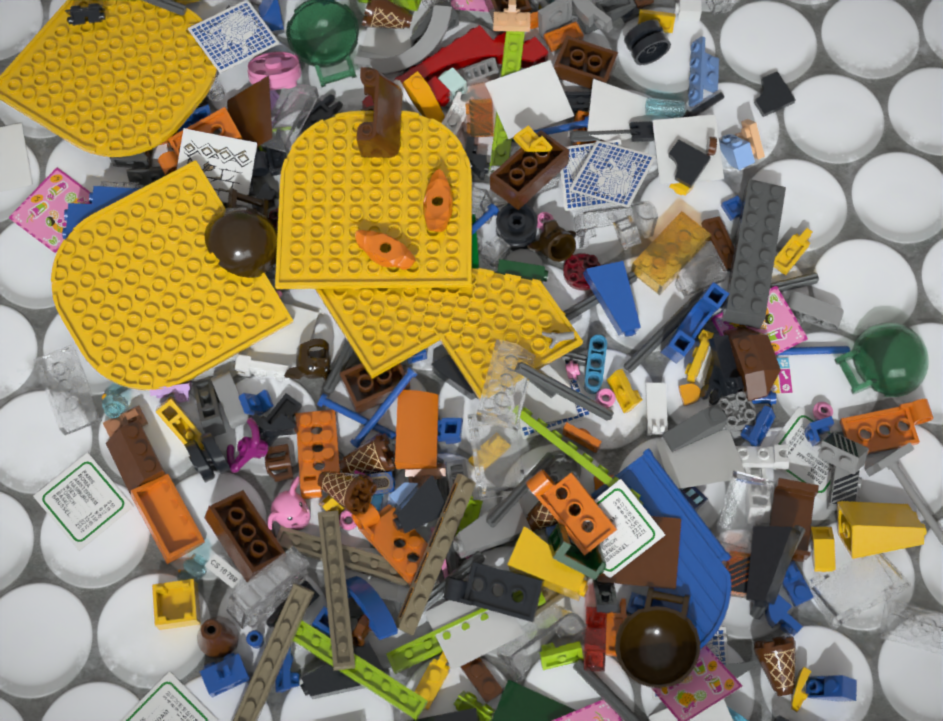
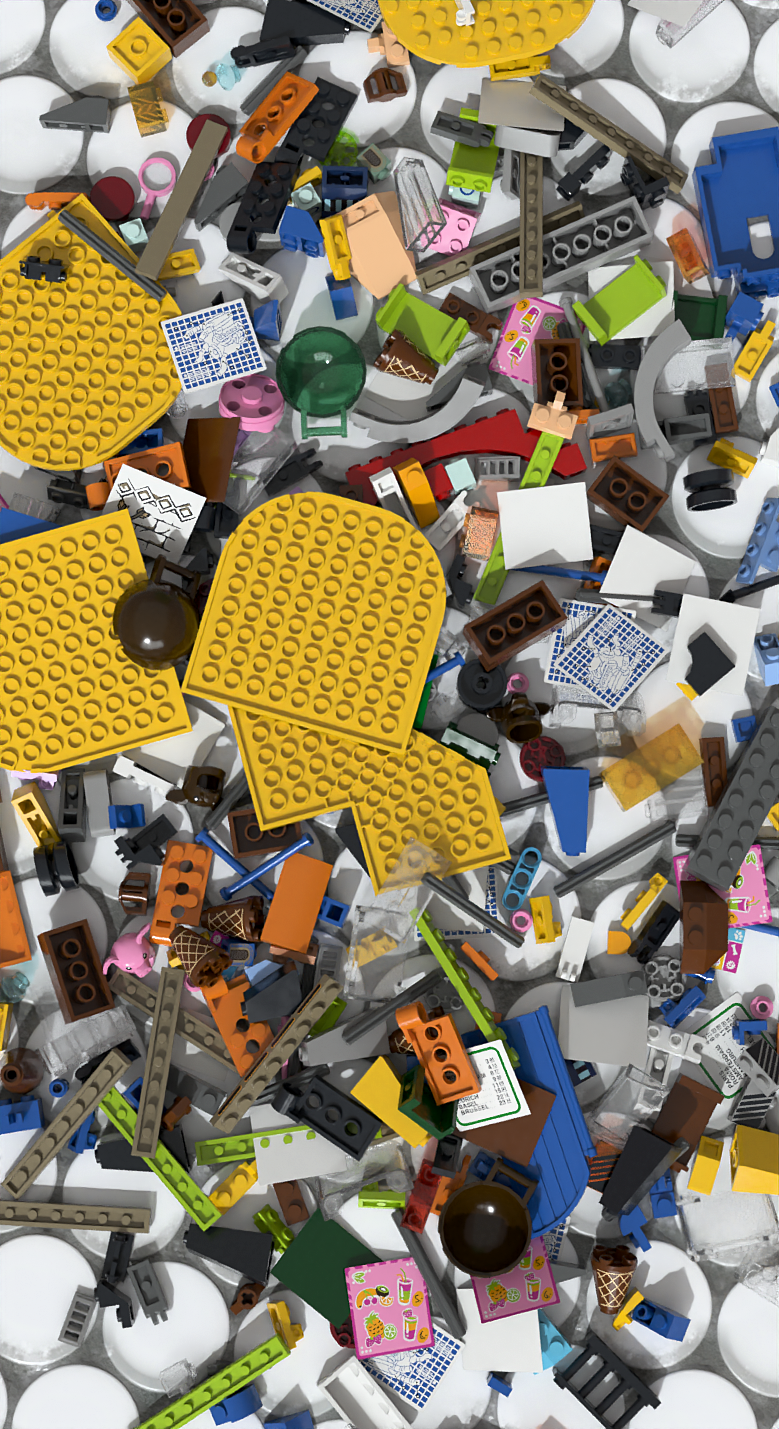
camera: 20 degrees right, 15 degrees up
white sticker [205,554,243,588] -> none
magenta piece [227,417,268,473] -> none
blue slope [346,576,398,640] -> none
orange piece [355,230,416,270] -> none
reddish brown windscreen [356,67,402,158] -> none
orange piece [423,169,453,232] -> none
yellow slope [513,125,553,152] -> none
light grey bar [542,331,574,349] -> none
bright pink plate [565,360,580,380] -> none
clear light blue axle [645,98,685,118] -> none
blue arch [660,282,730,364] -> none
reddish brown tile [706,136,717,156] -> none
black hinge [708,335,744,397] -> none

